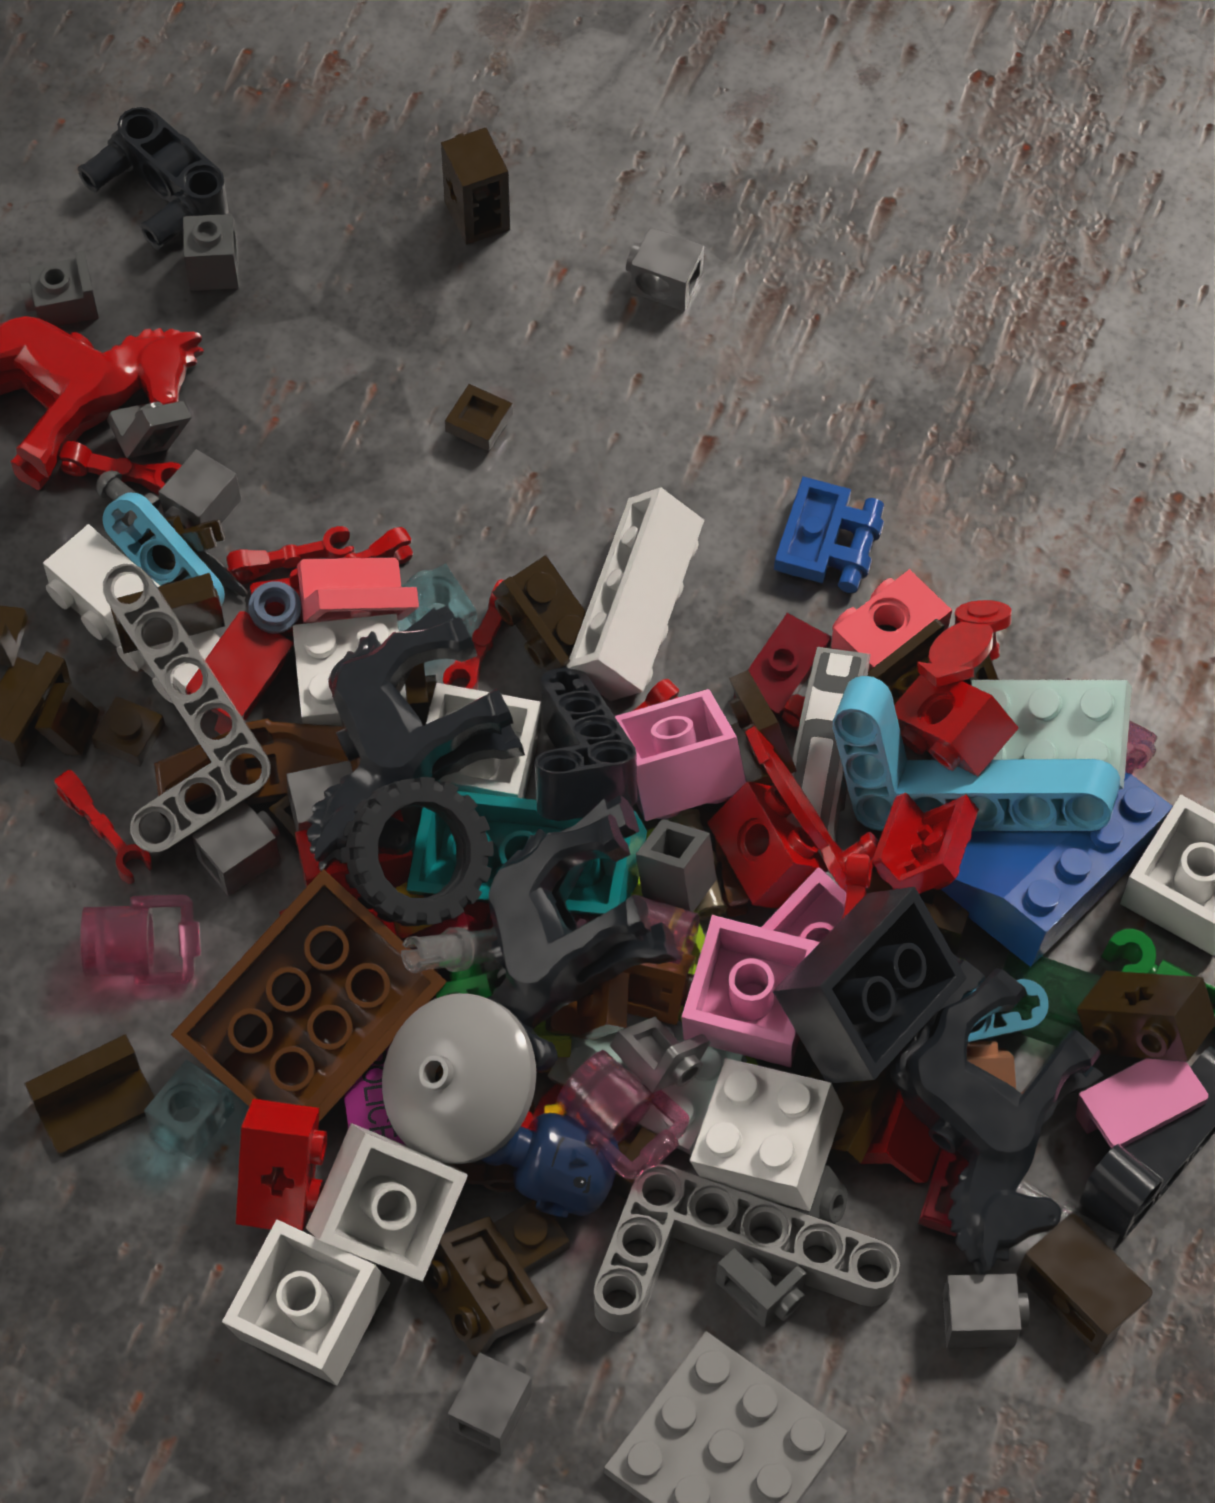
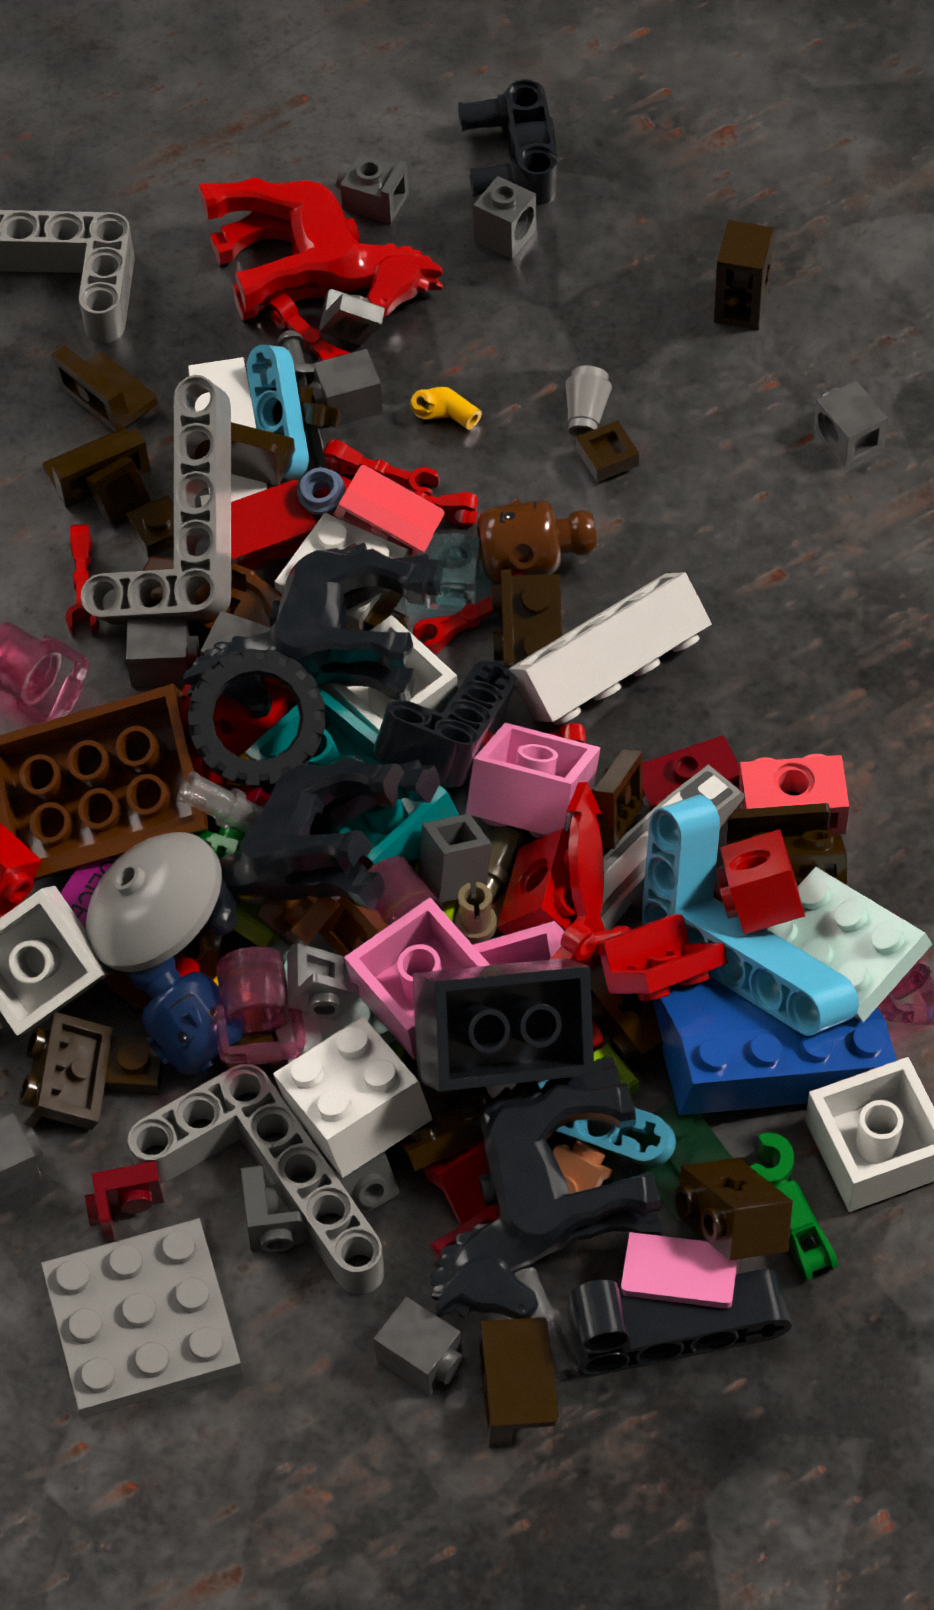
camera: 40 degrees right, 5 degrees down
blue plate [774,476,884,593] -> none
red brick [917,600,1012,687] -> none
none -> dark red bracket [85,1161,164,1242]
none -> yellow arm [410,387,482,430]
none -> dark tan pin [455,882,497,945]
none -> reddish brown piece [477,498,597,584]
none -> light grey cone [566,365,612,438]

